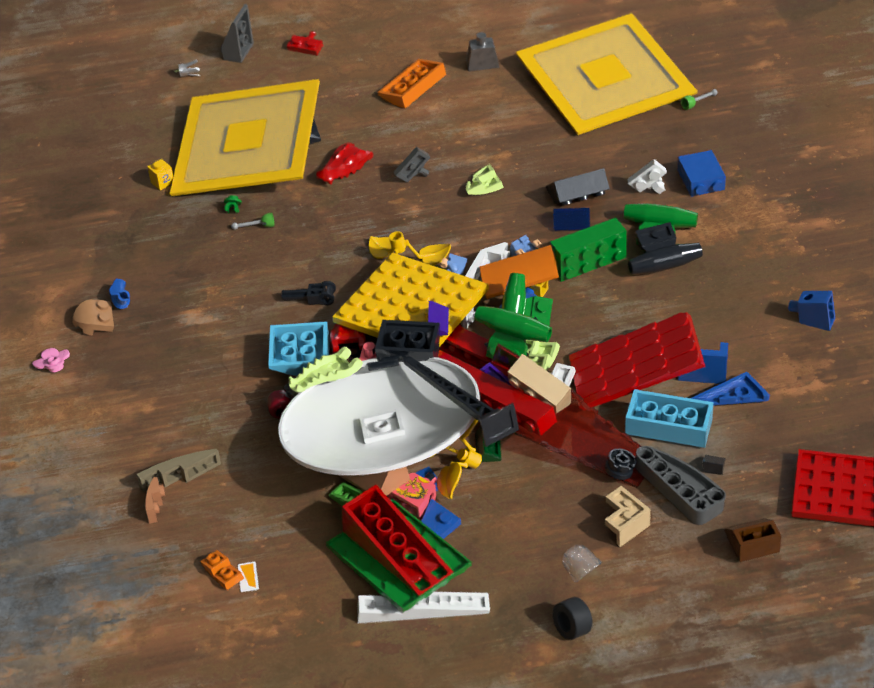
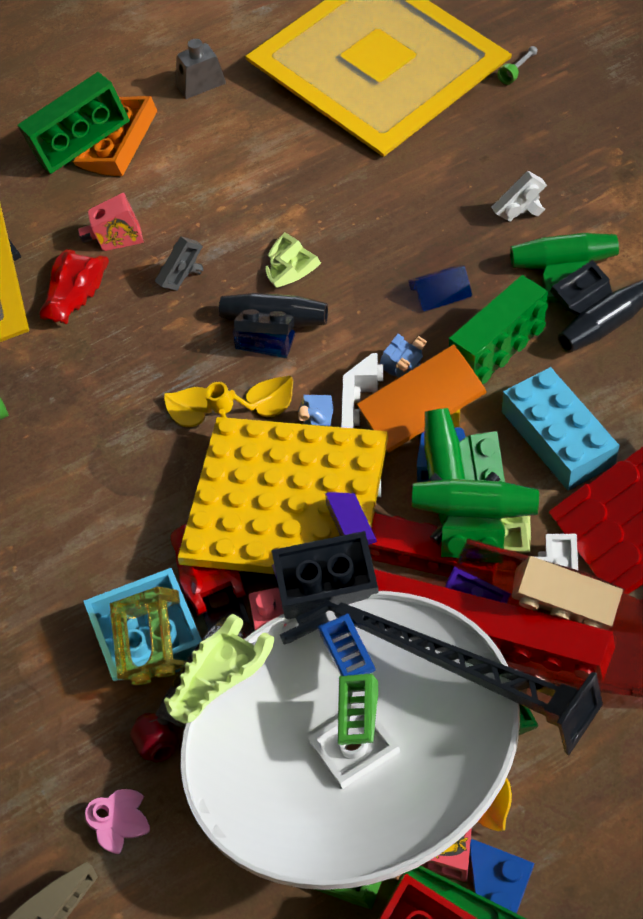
camera: 20 degrees left, 10 degrees up
black connector [281,281,336,306] -> none
slope [546,168,610,206] -> none
blue brick [678,150,726,197] -> none
none -> green brick [17,72,130,174]
none -> coral torso [78,193,144,251]
none -> bright pink plate [85,789,150,854]
none -> clear yellow panel [110,586,187,685]
none -> black plate [219,293,328,335]
none -> clear blue panel [233,329,295,359]
none -> blue slope [318,614,376,676]
none -> bright green slope [338,674,378,745]
none -> medium azure brick [502,367,619,491]

